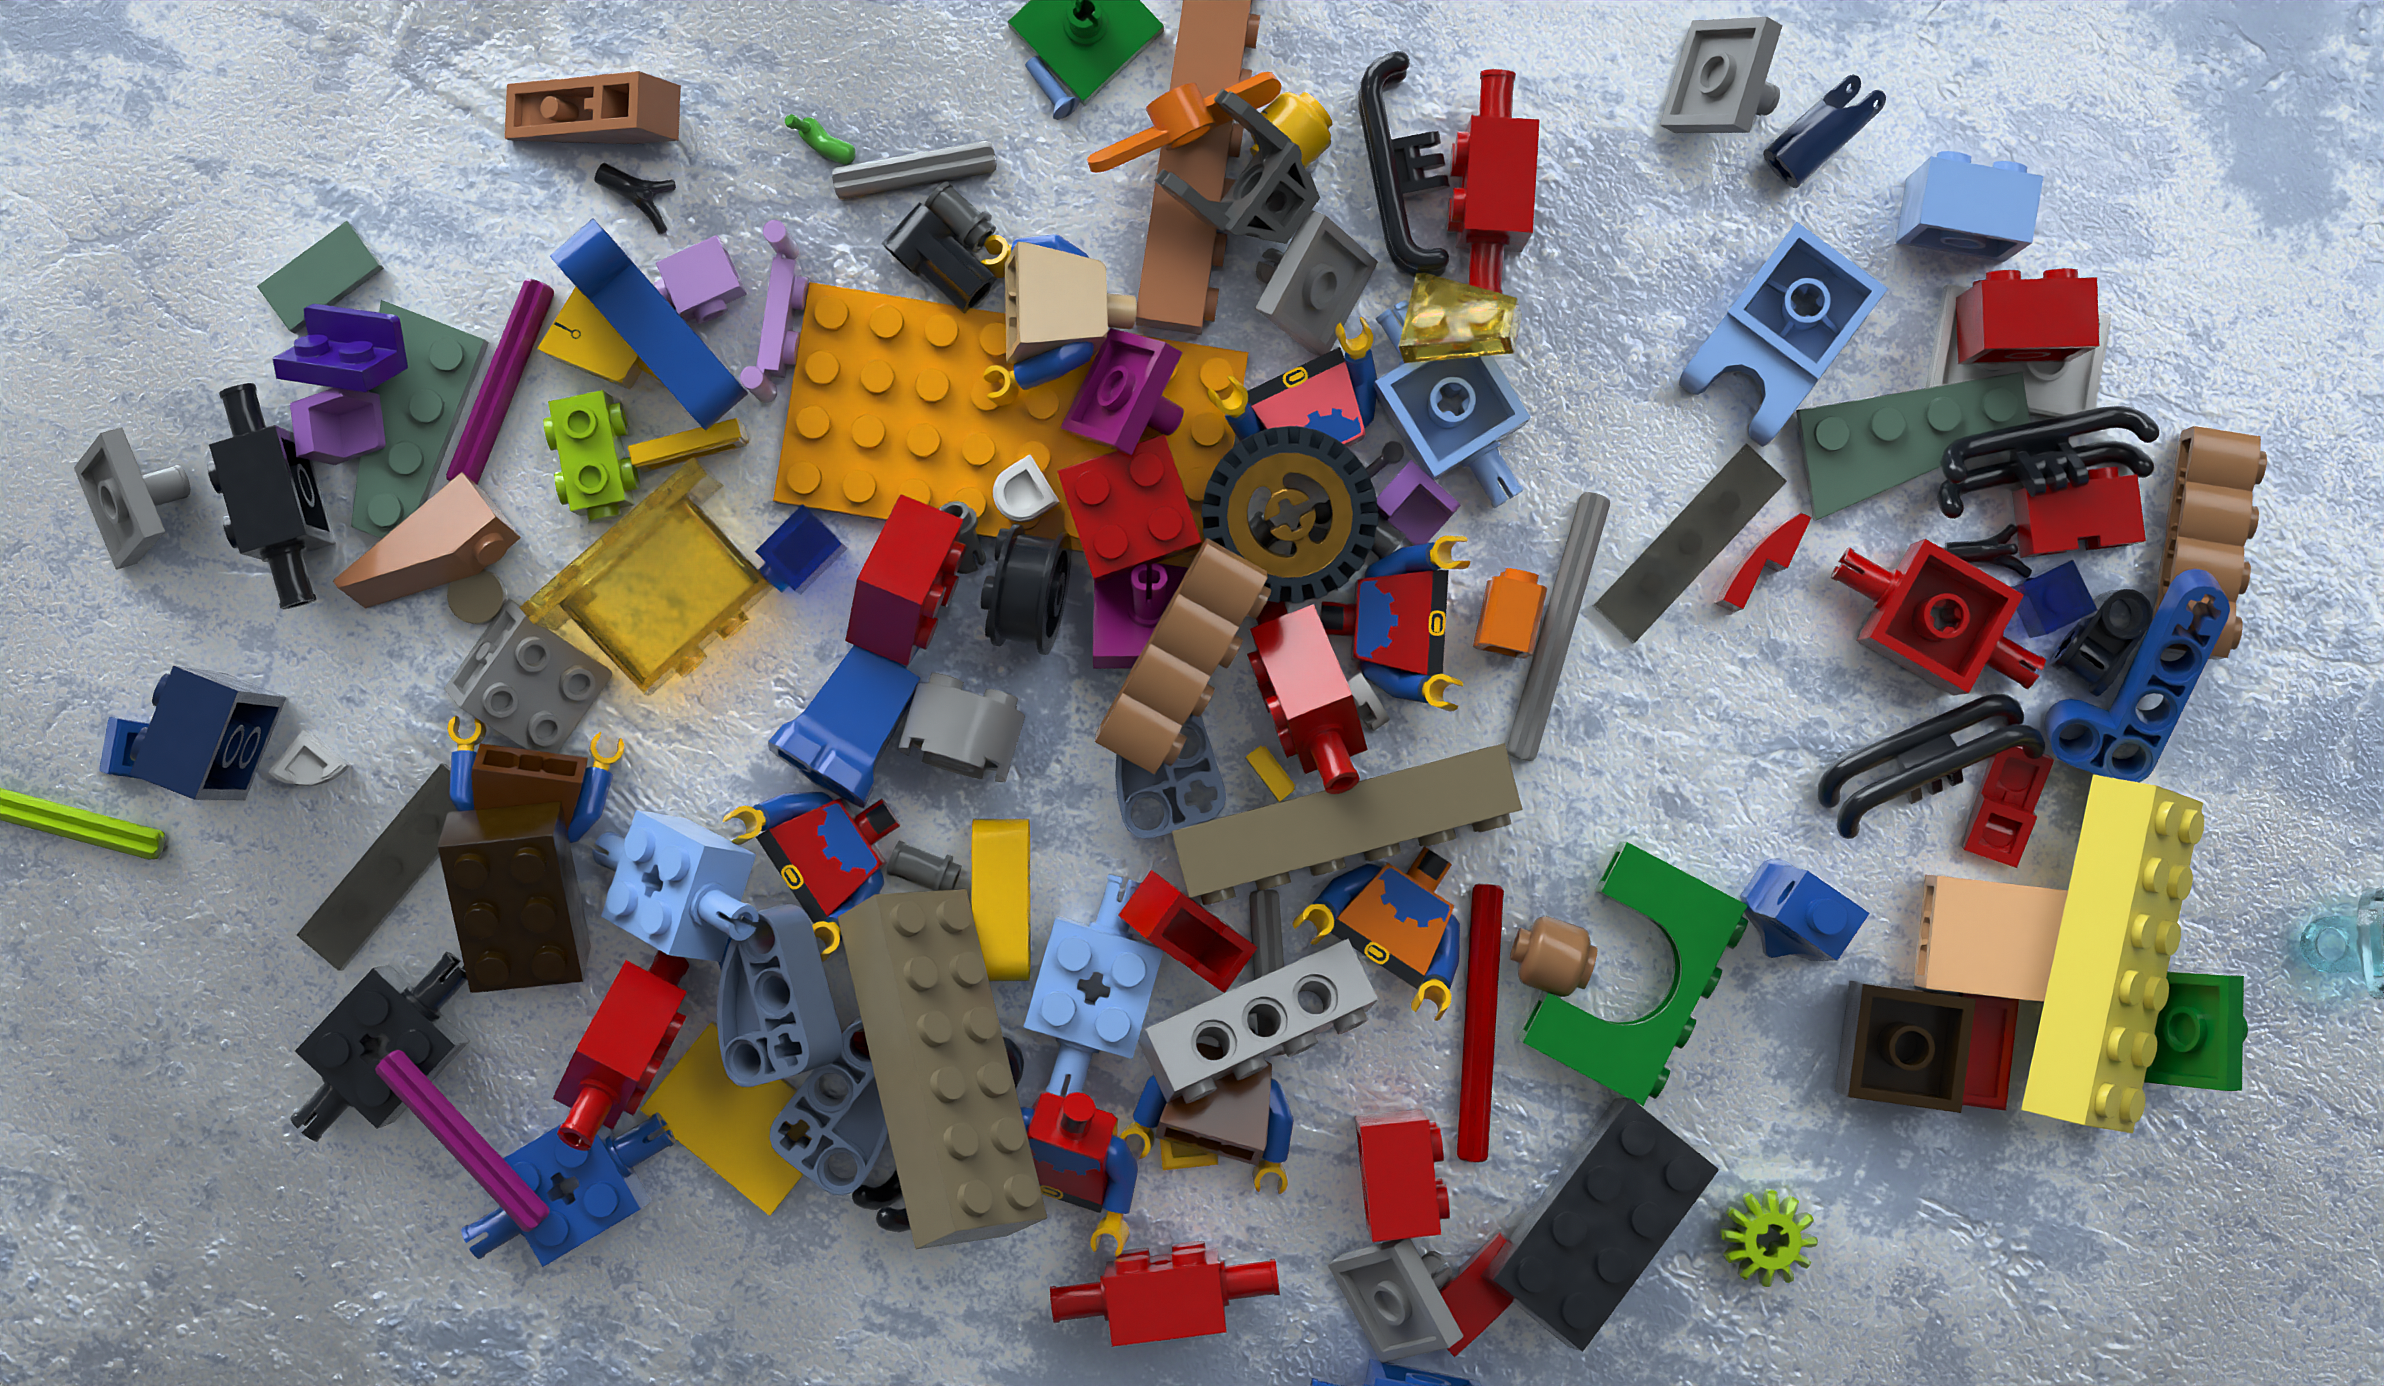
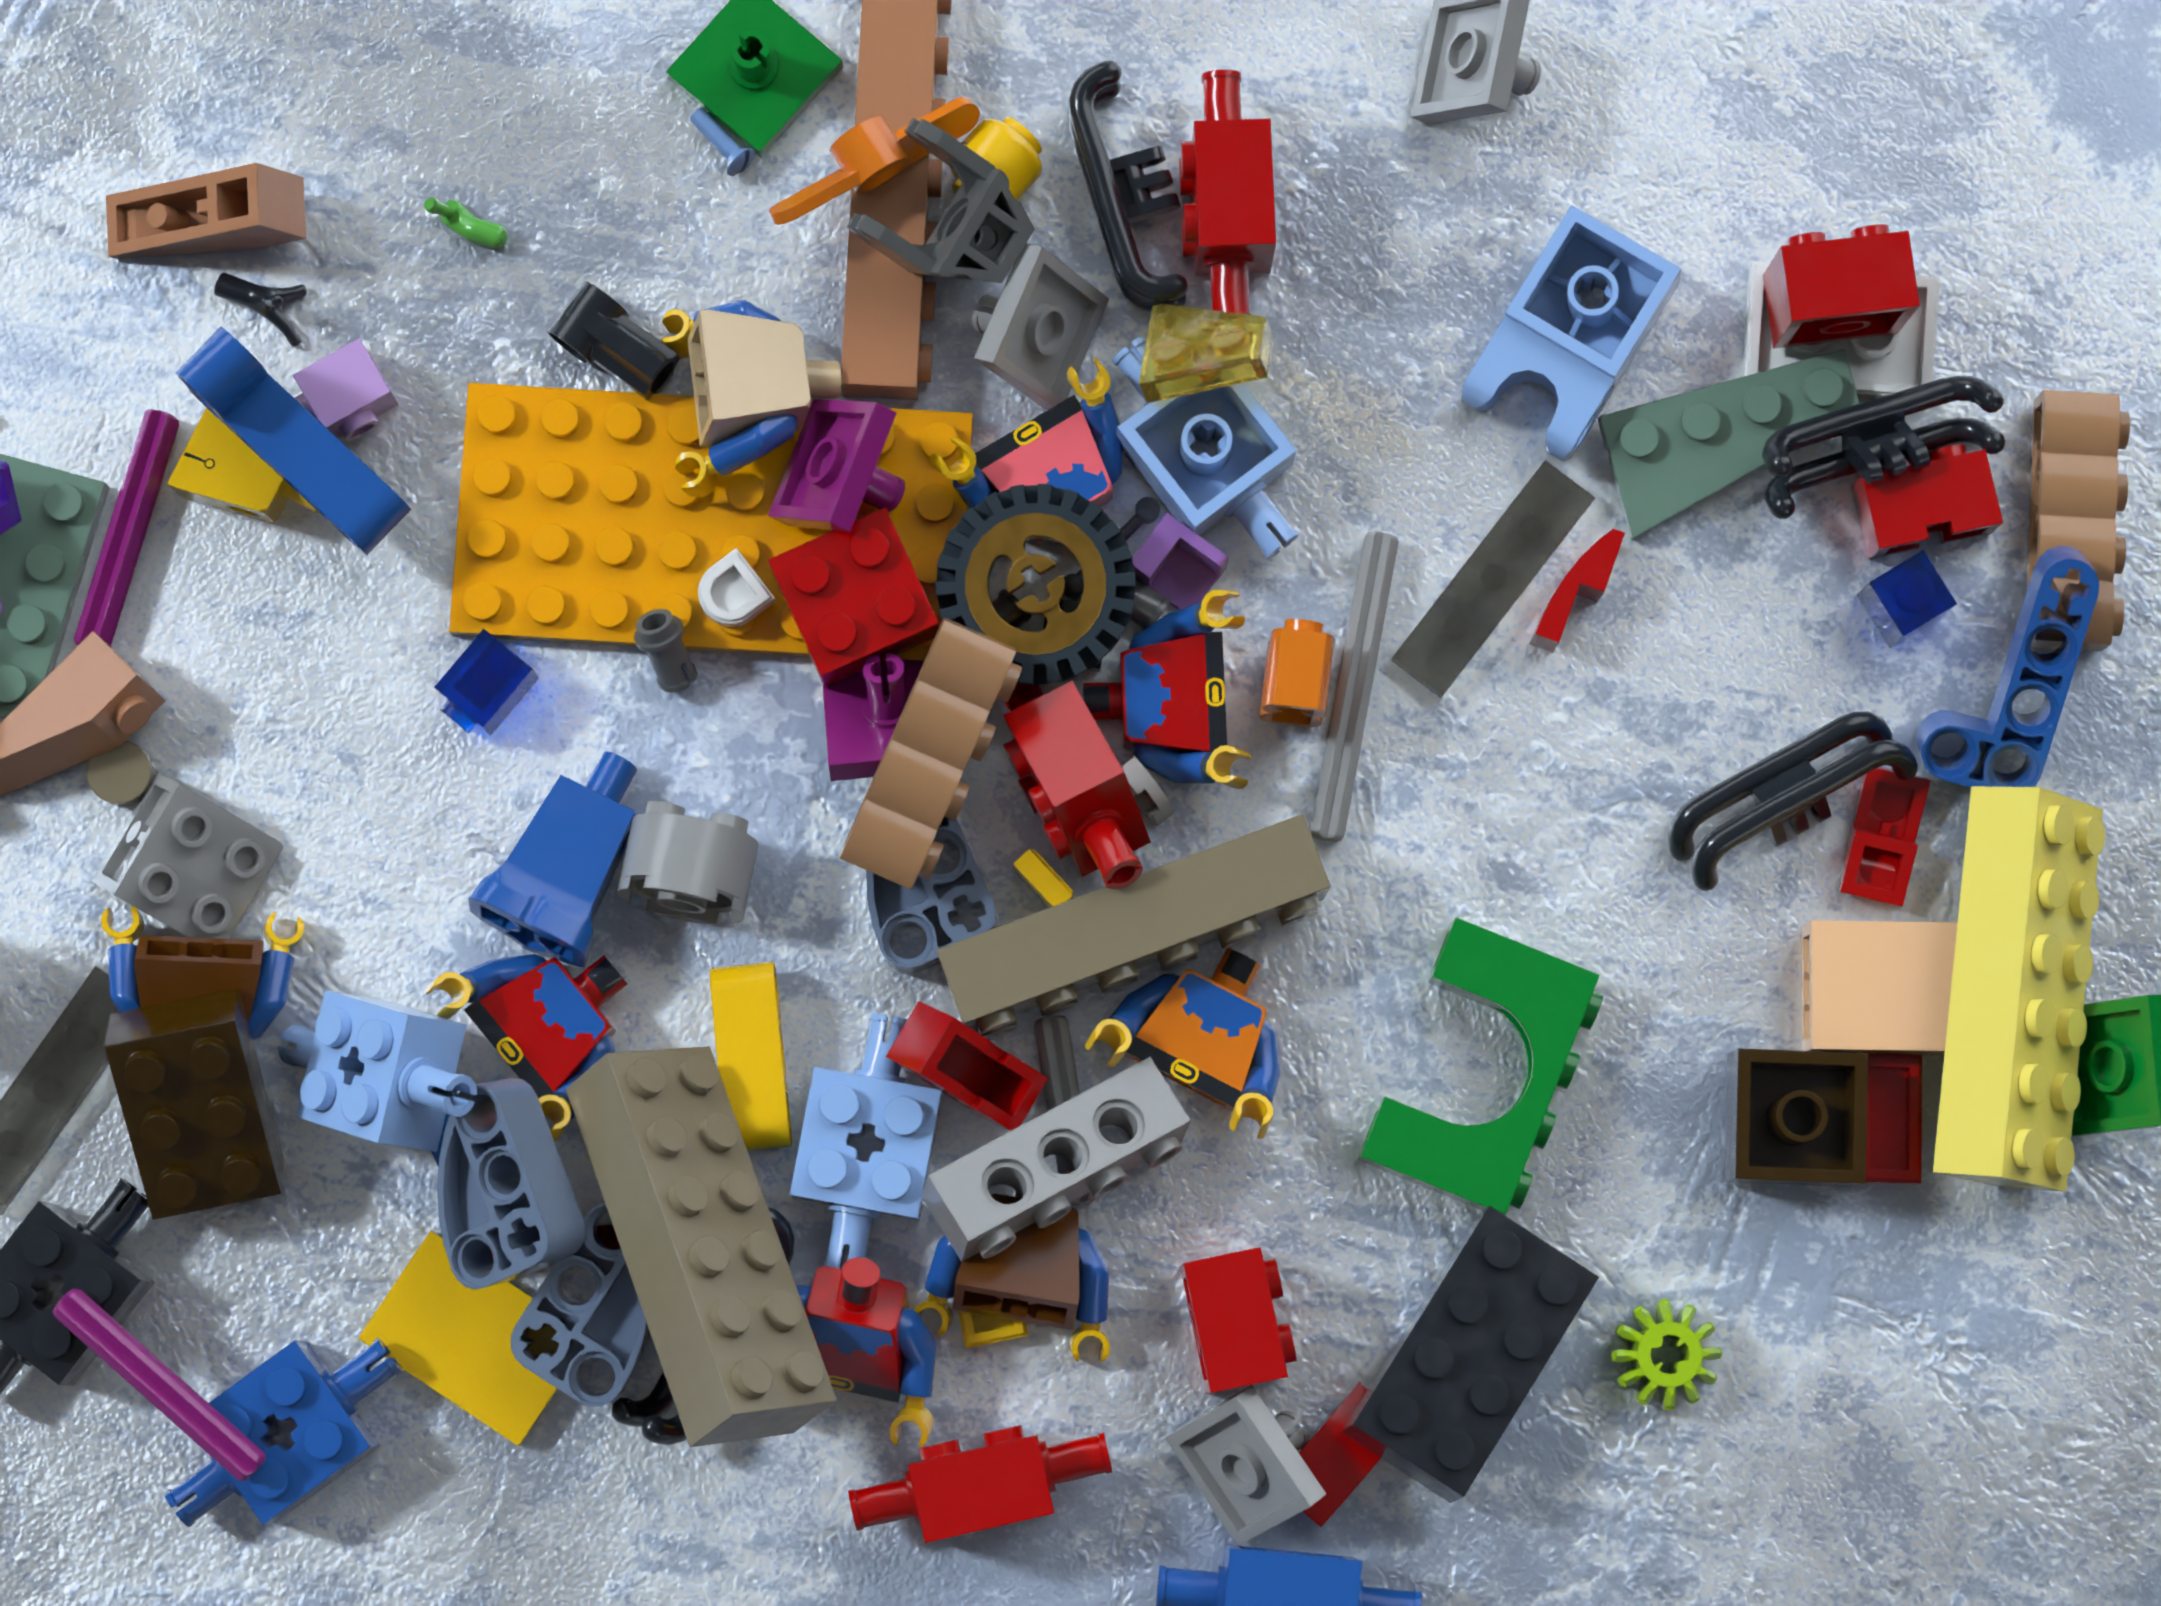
camera: 10 degrees left, 5 degrees down
clear yellow windscreen [519,457,775,696] -> none
lime brick [543,390,640,523] -> none
red brick [552,950,689,1151] -> none
yellow tile [628,418,749,472] -> none
lavender plate [740,220,809,403] -> none
light grey axle [832,141,997,199] -> none
red brick [845,494,967,667] -> none
dark grey pin [886,840,962,891] -> none
dark grey pin [924,181,996,252] -> none
black wheel [981,524,1072,655] -> none
red axle [1457,883,1504,1162] -> none
medium nougat head [1510,916,1598,997] -> none
blue piece [1740,859,1870,961] -> none
dark blue piece [1763,74,1886,188] -> none
red brick [1831,539,2046,696] -> none
light blue brick [1895,151,2044,262] -> none
black bar [1945,524,2032,578] -> none
black piece [2049,589,2153,697] -> none

